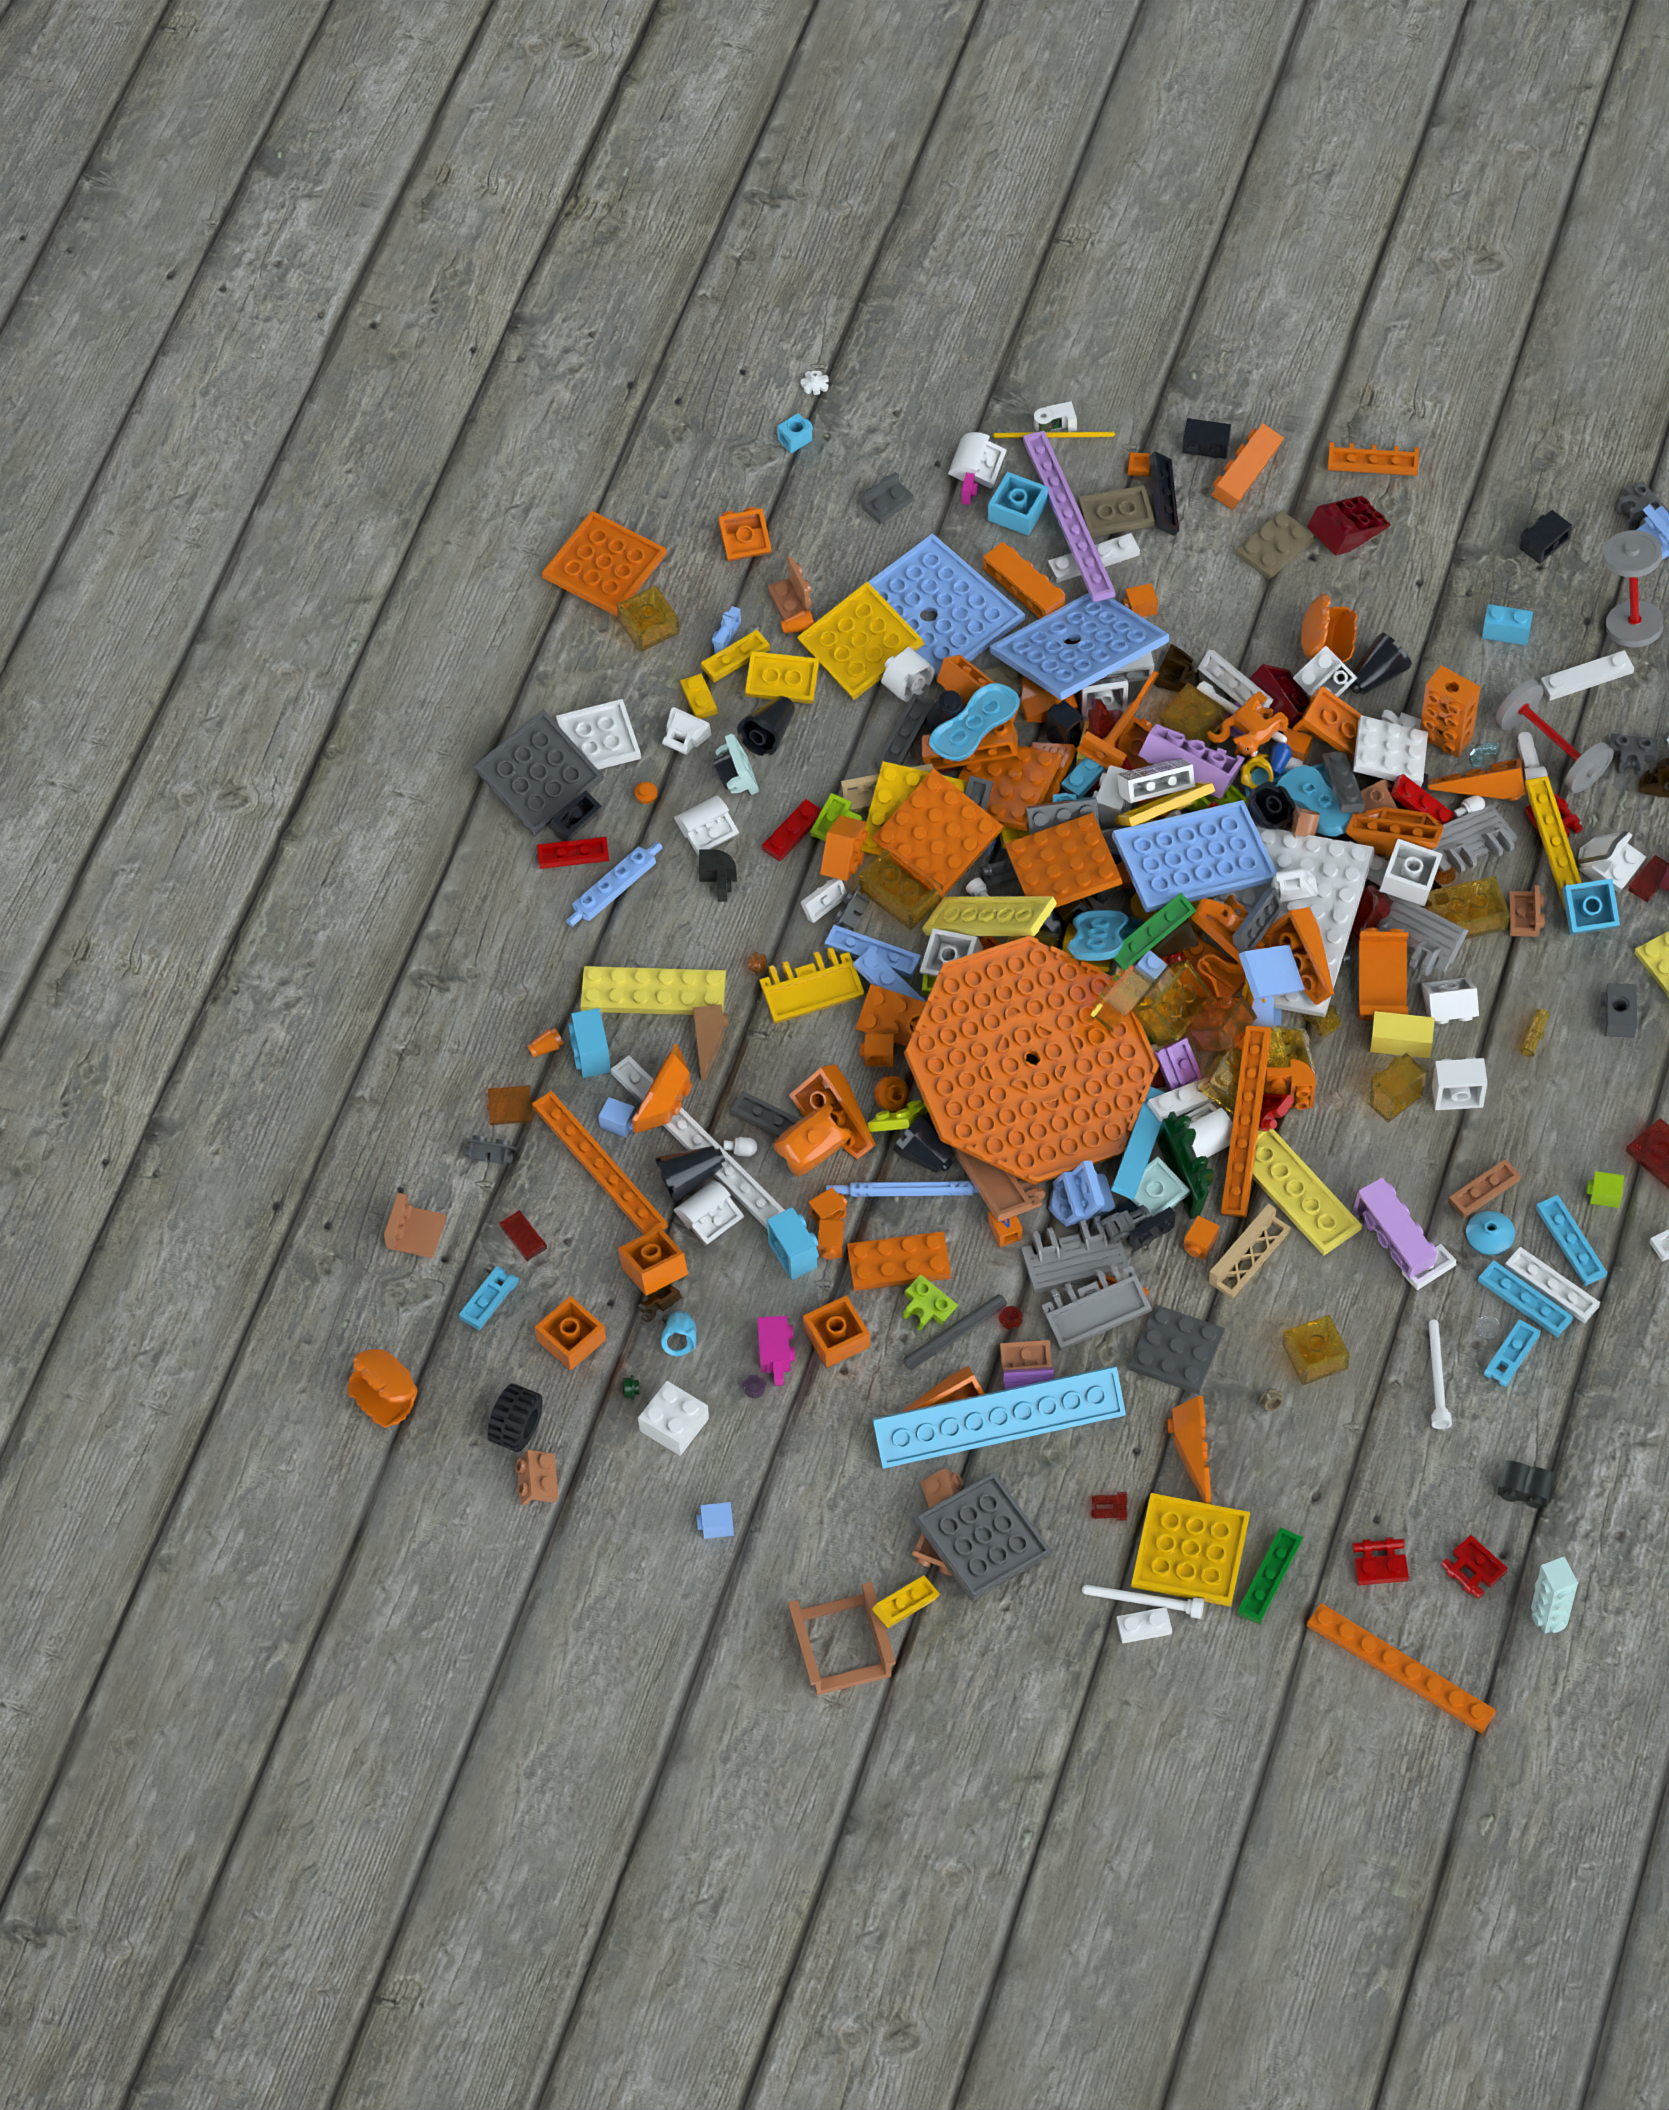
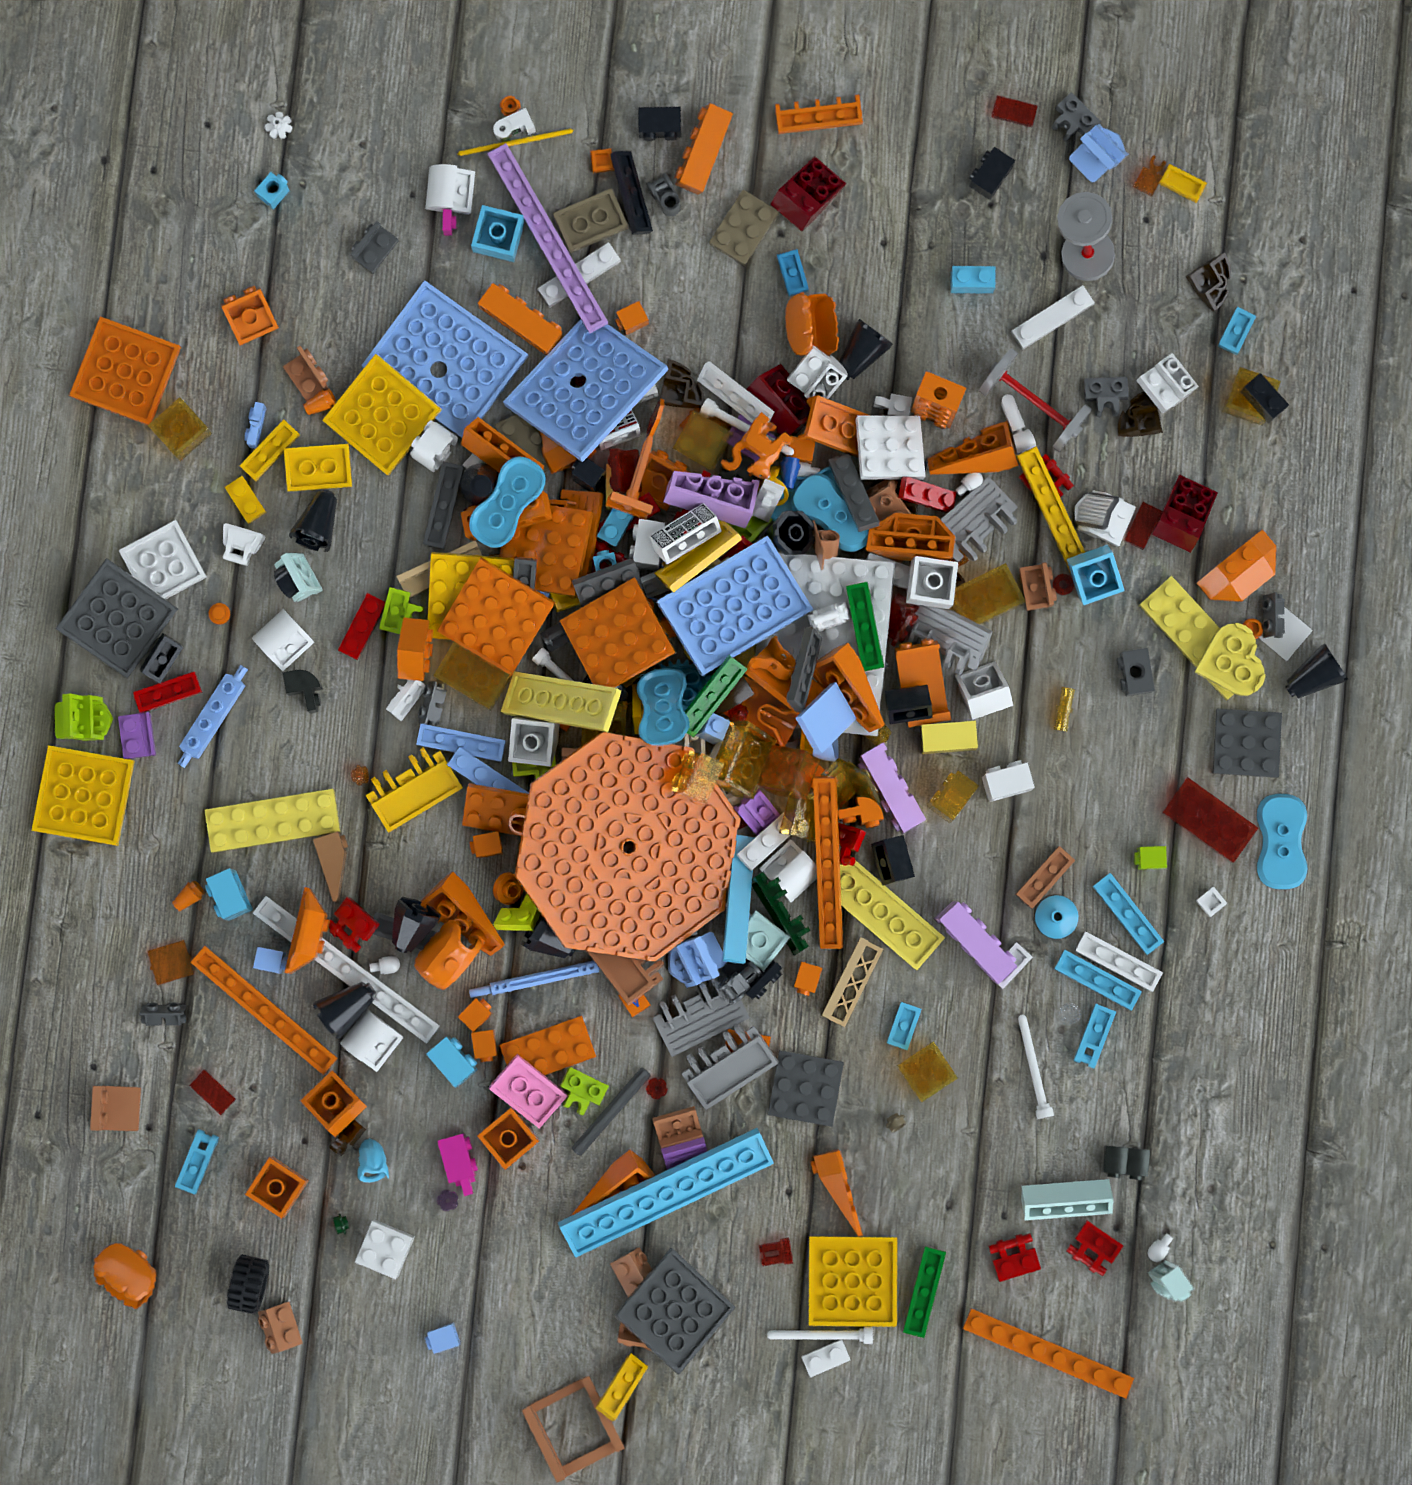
camera: 15 degrees left, 25 degrees up
clear light blue arm [1469,742,1499,767] -> none
none -> yellow plate [31,745,135,846]
none -> lime piece [55,693,113,741]
none -> medium lavender plate [118,712,156,759]
none -> red plate [328,897,380,953]
none -> black cone [392,897,441,953]
none -> bright pink plate [489,1054,568,1129]
none -> orange plate [500,96,521,116]
none -> dark grey piece [646,173,680,216]
none -> white plate [752,479,785,522]
none -> dark azure plate [777,249,809,297]
none -> green plate [846,582,885,671]
none -> lavender wedge [858,743,926,834]
none -> black brick [871,835,915,886]
none -> black brick [885,685,933,725]
none -> medium azure plate [887,1002,922,1050]
none -> clear red tile [991,95,1038,128]
none -> light aqua brick [1021,1179,1113,1220]
none -> clear red plate [1052,574,1074,595]

